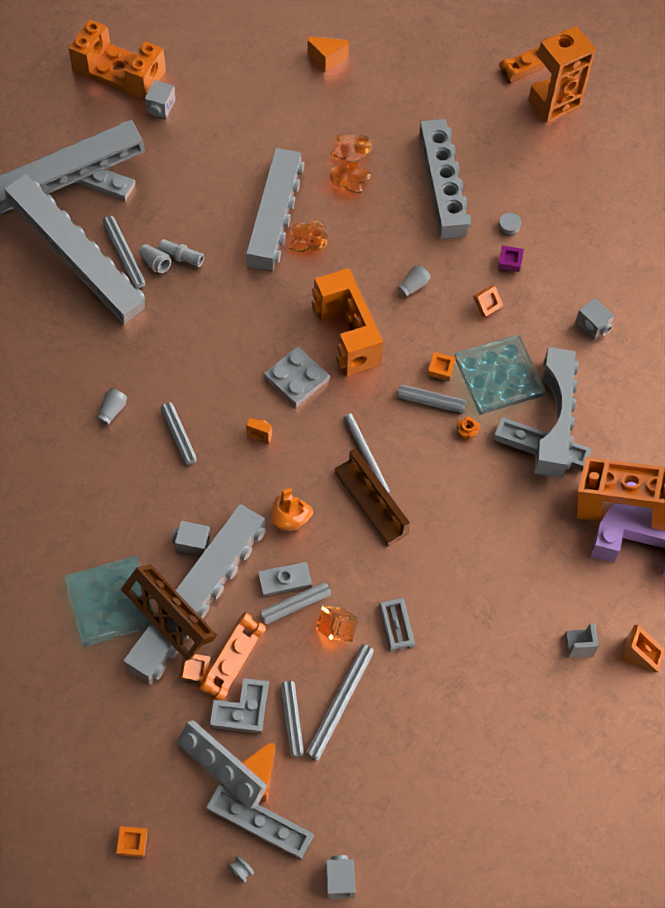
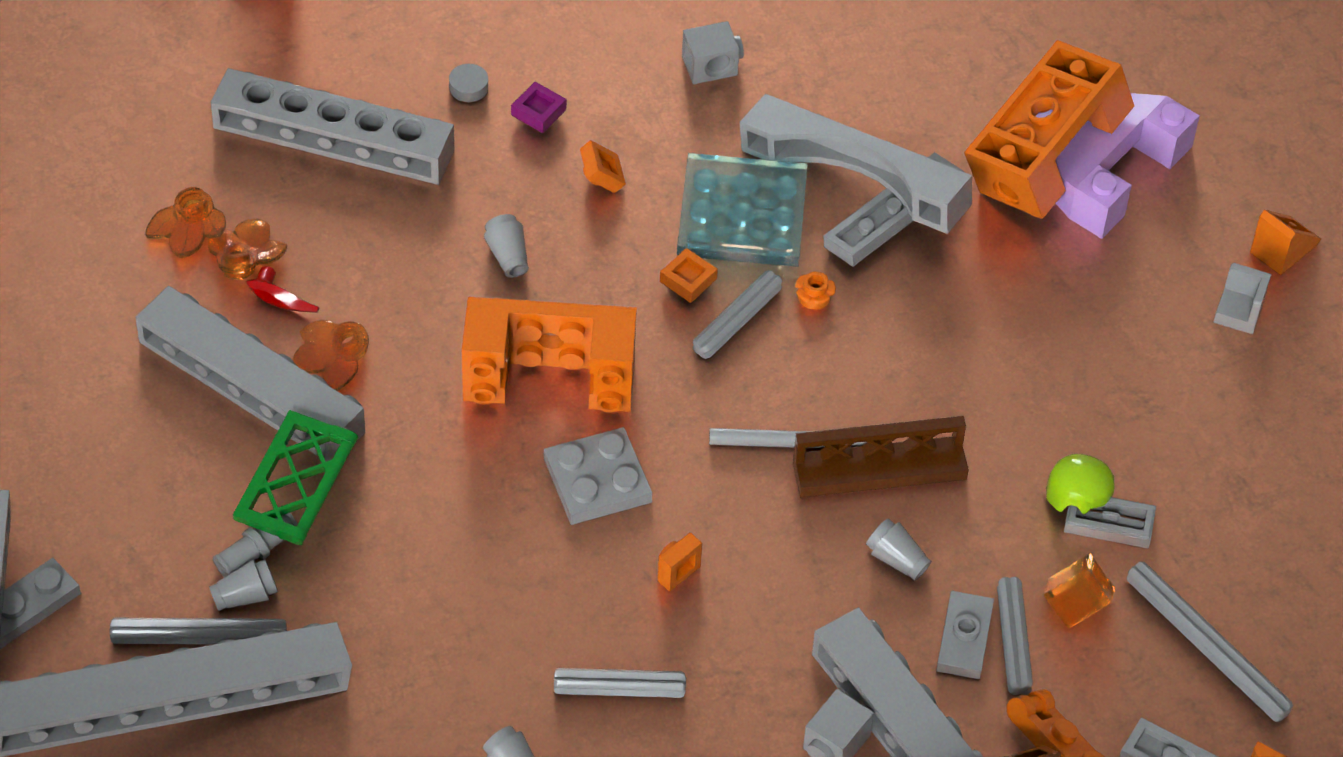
camera: 65 degrees left, 10 degrees down
orange piece [271,488,313,532] -> none
light grey axle [281,681,304,757] -> none
none -> green window [233,410,359,545]
none -> red bar [245,266,319,313]
none -> light grey cone [866,518,932,581]
none -> lime hair [1046,454,1115,514]

